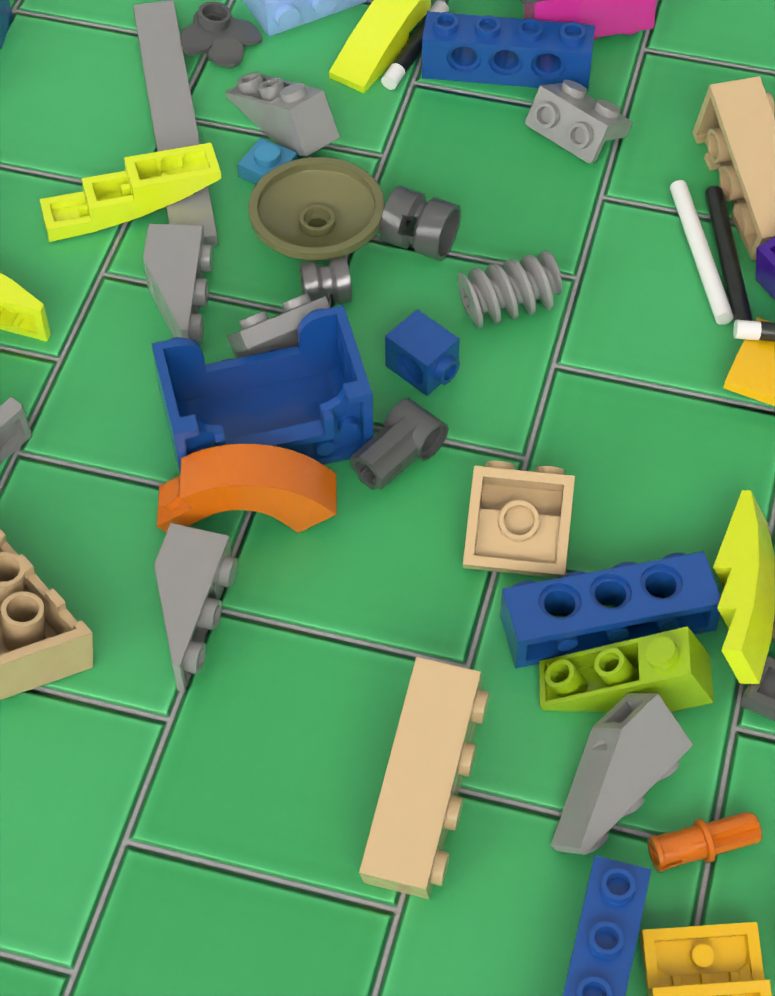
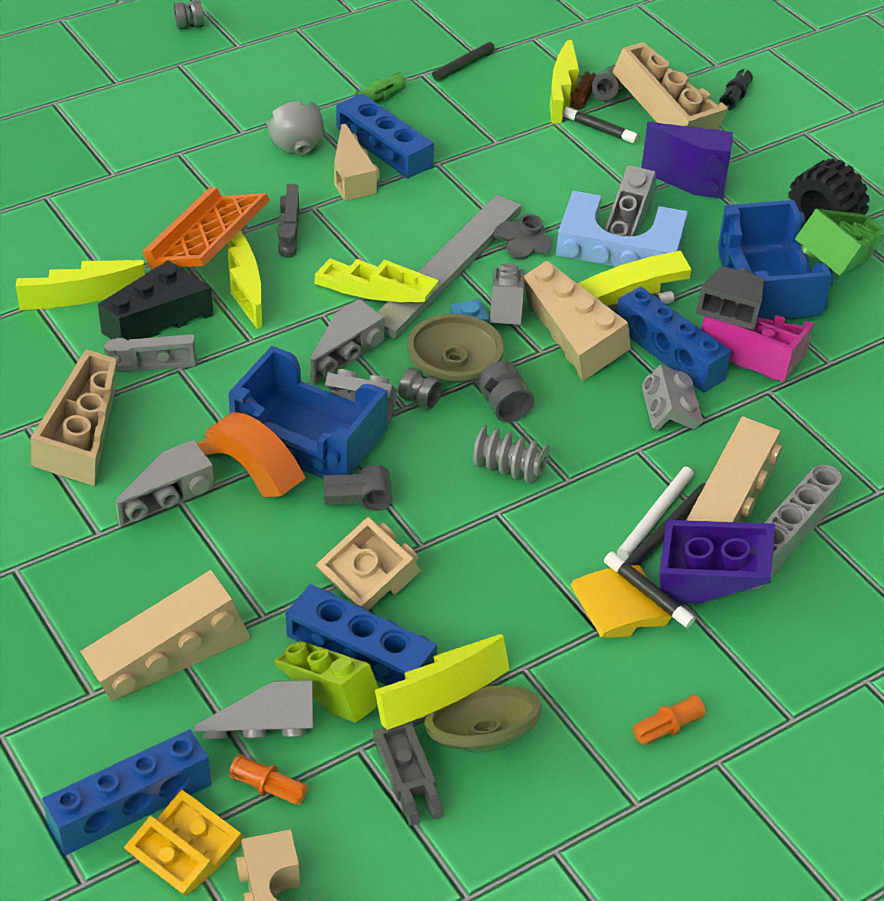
camera: 40 degrees right, 10 degrees down
blue brick [385,309,460,396] -> none
none -> tan wedge [523,261,631,382]

